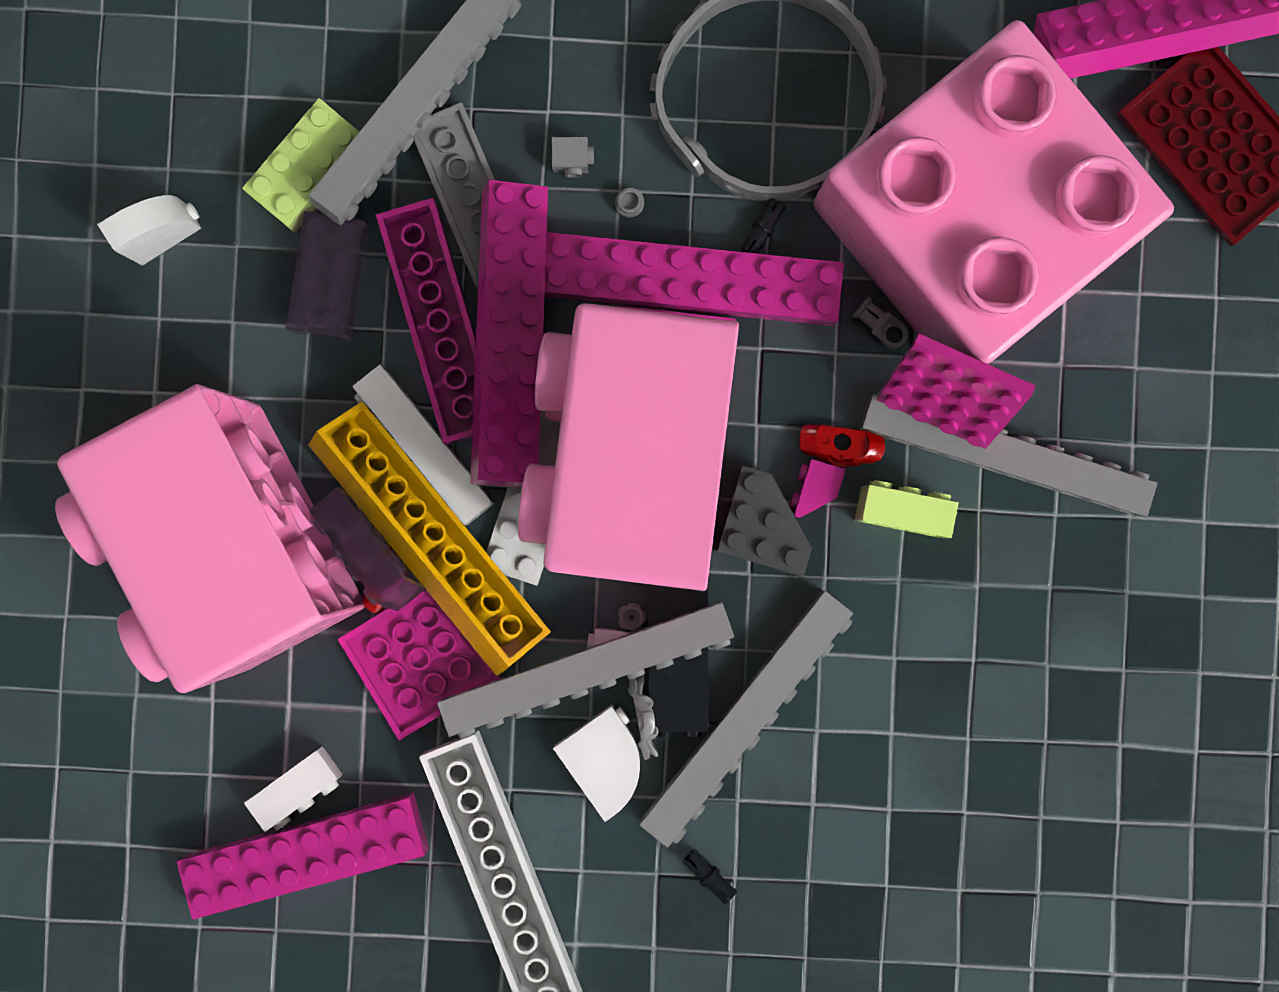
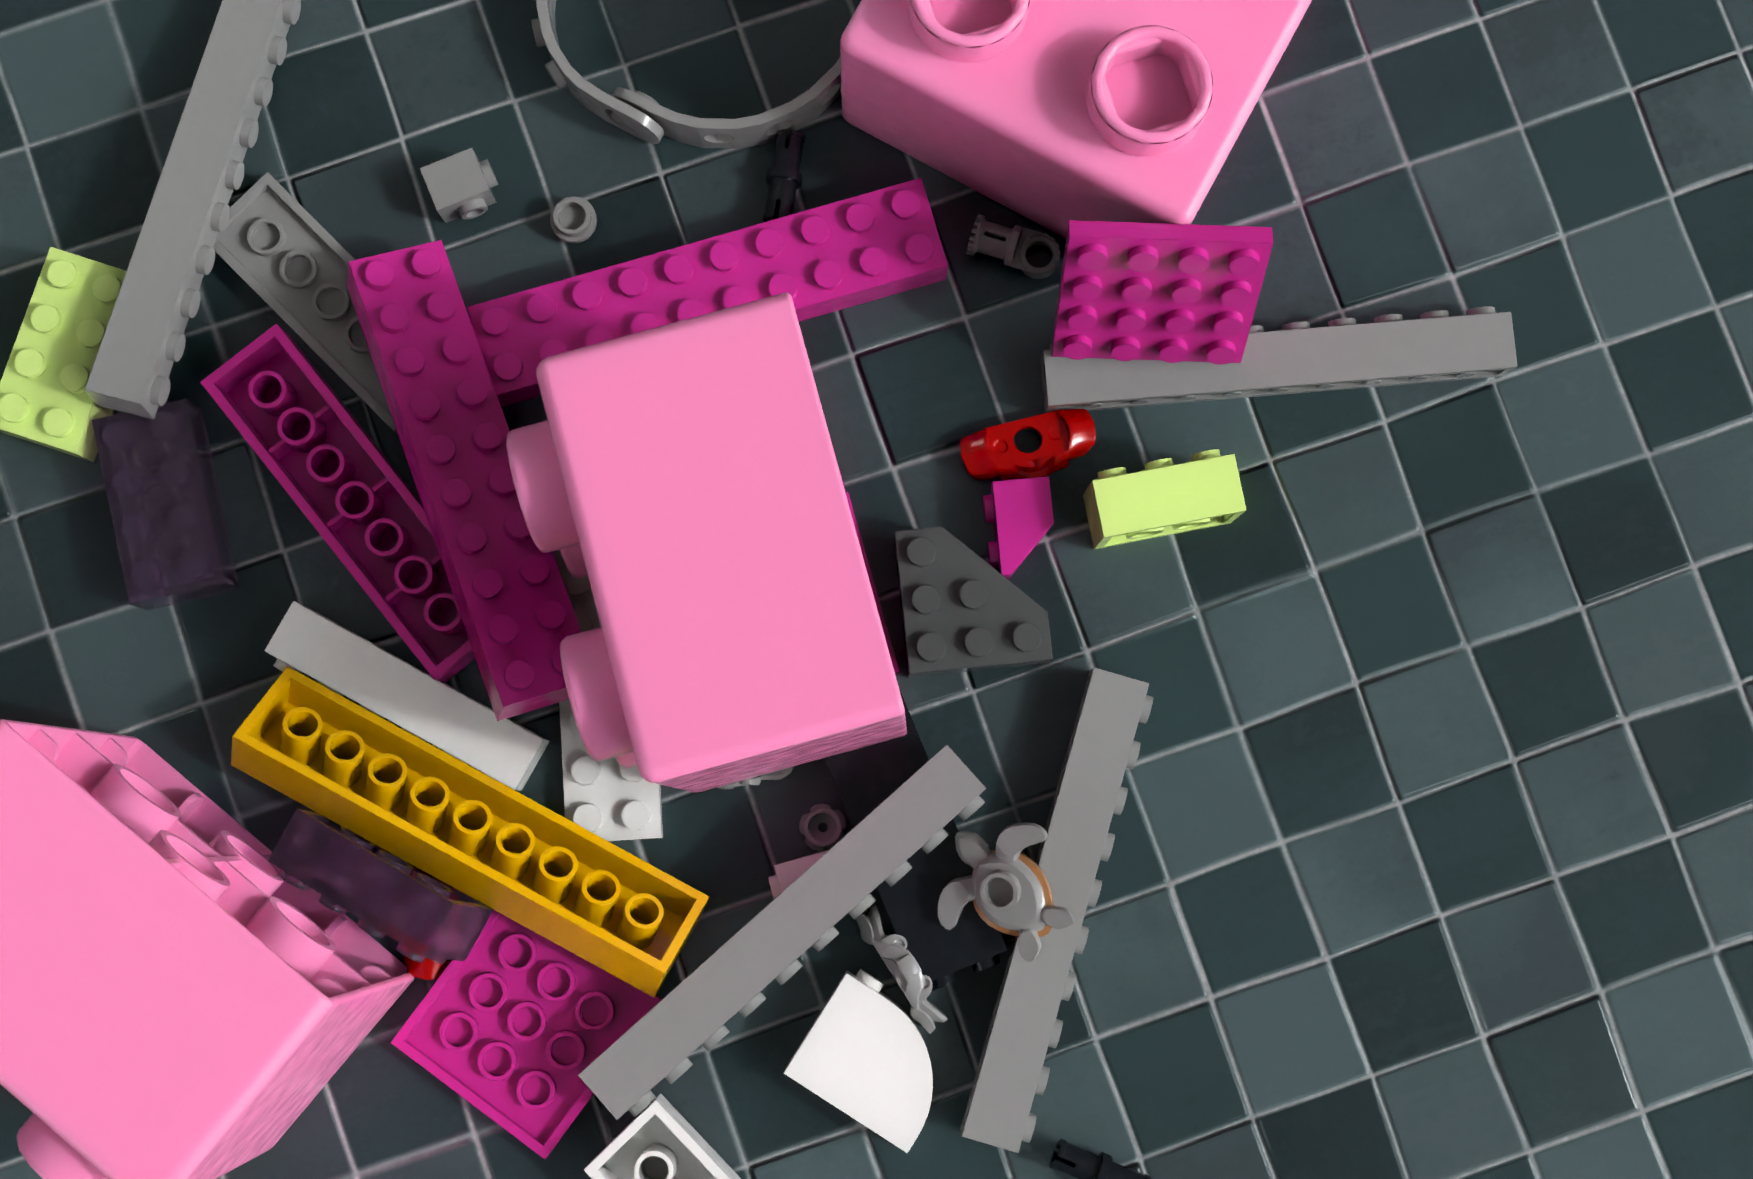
camera: 25 degrees left, 5 degrees down
none -> light grey animal [938,822,1075,962]

